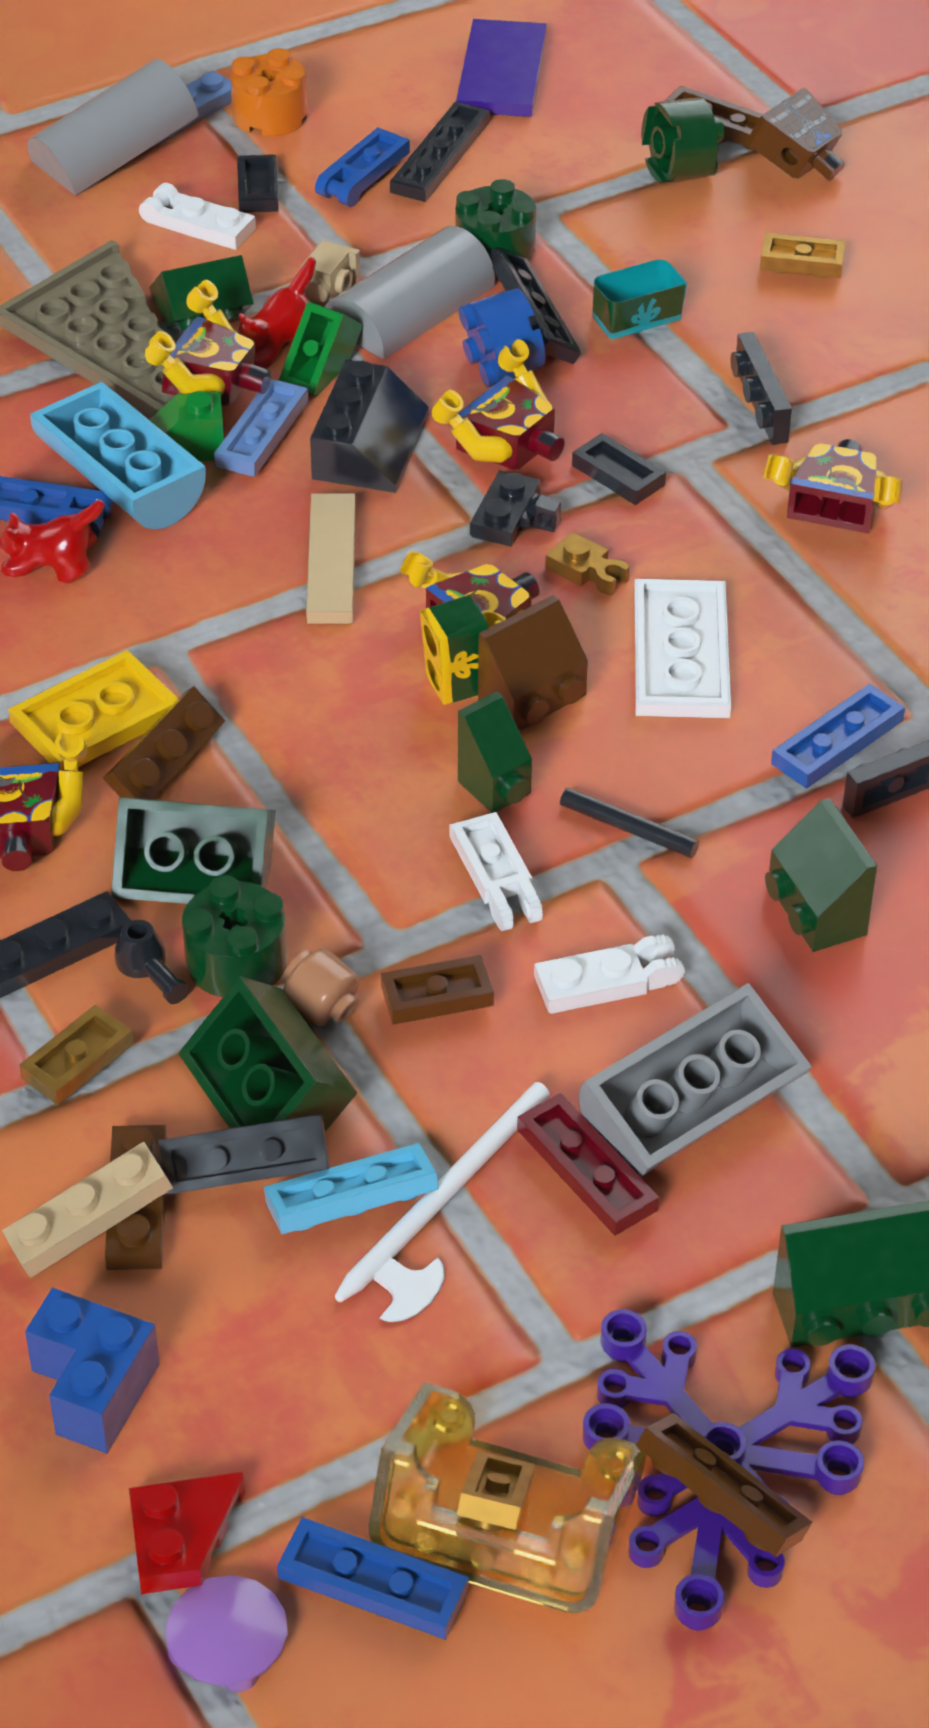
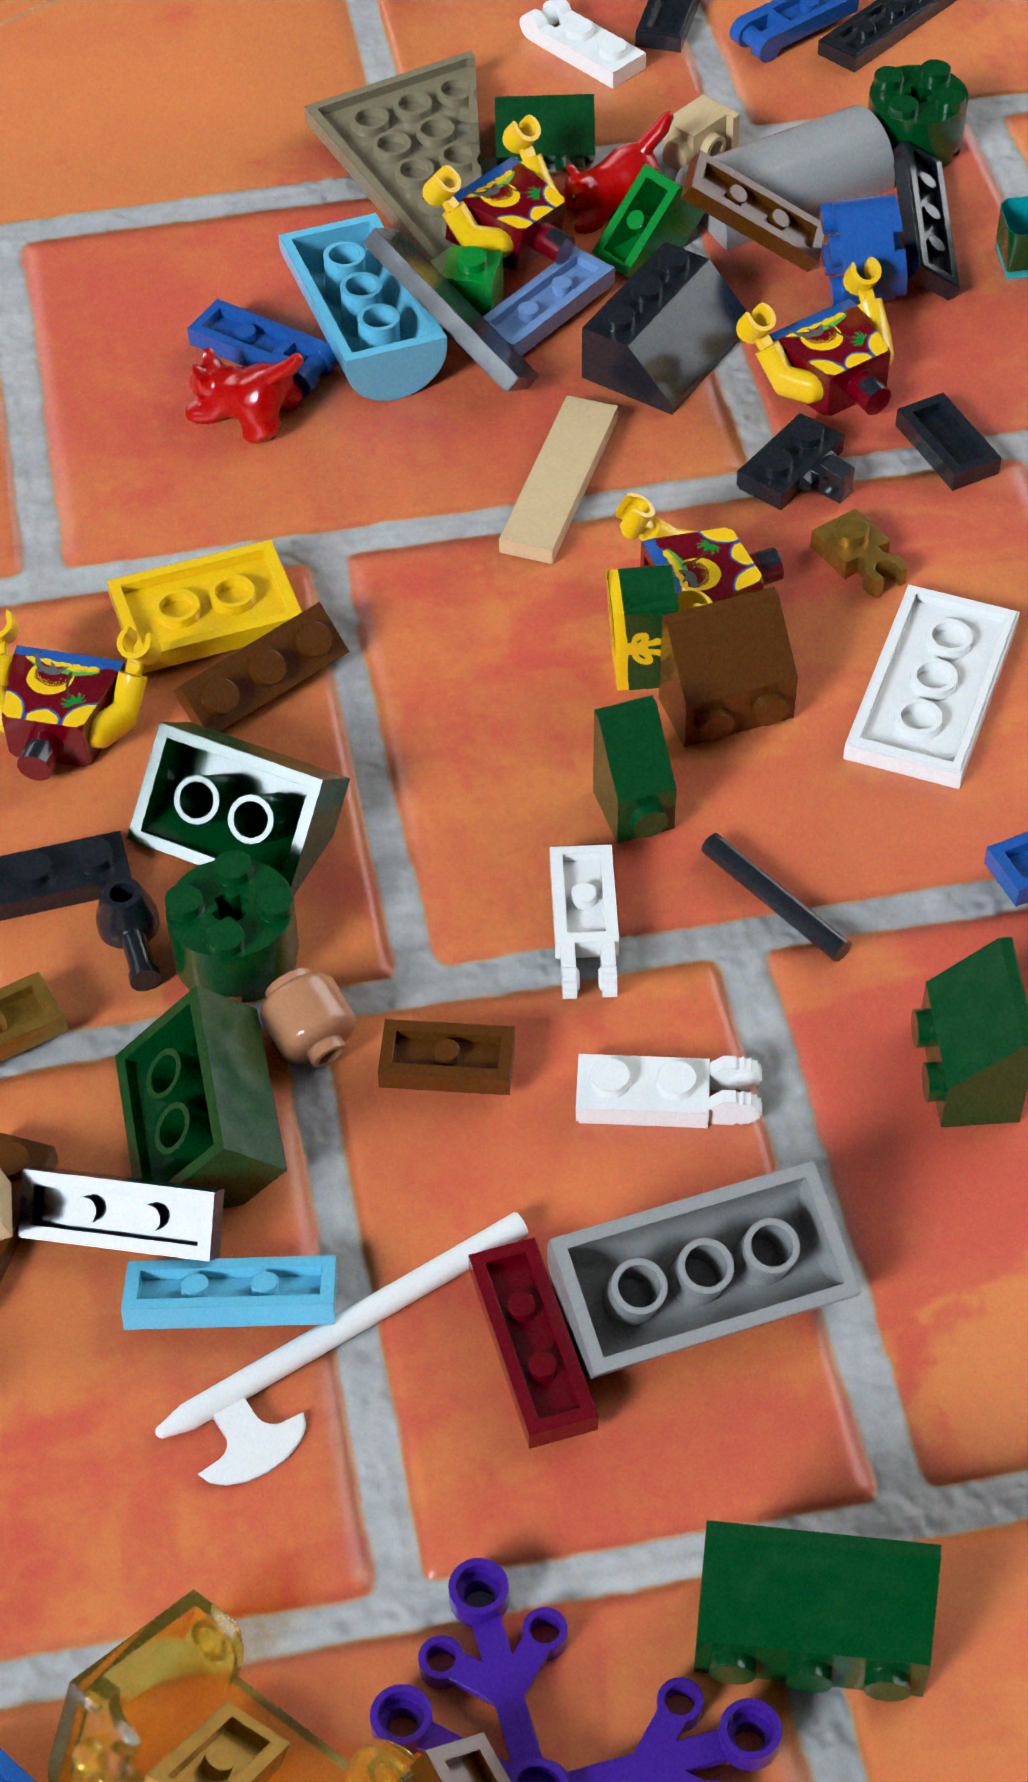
camera: 20 degrees right, 5 degrees up
none -> tile [363,228,540,392]
none -> reddish brown plate [681,150,824,272]

